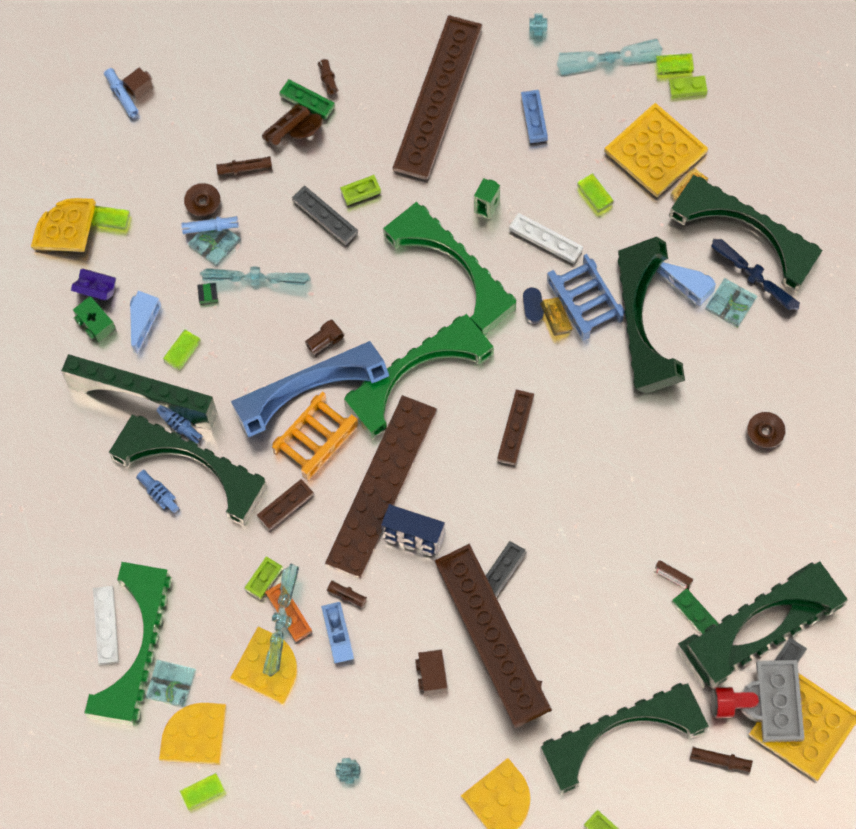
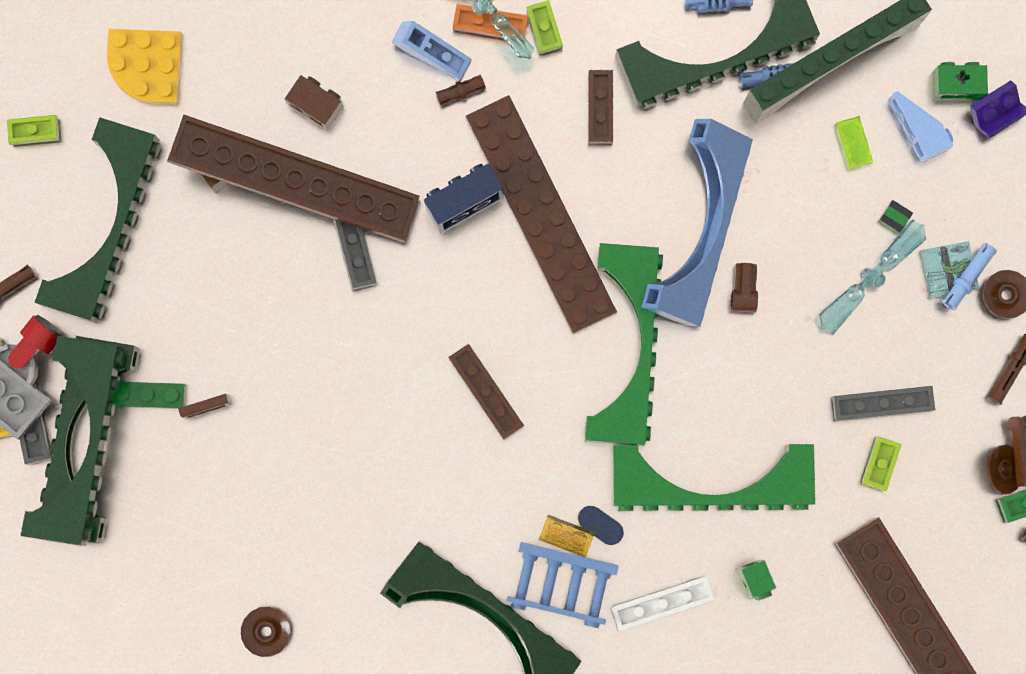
camera: 130 degrees right, 15 degrees up
light orange fence [272,391,358,481] -> none

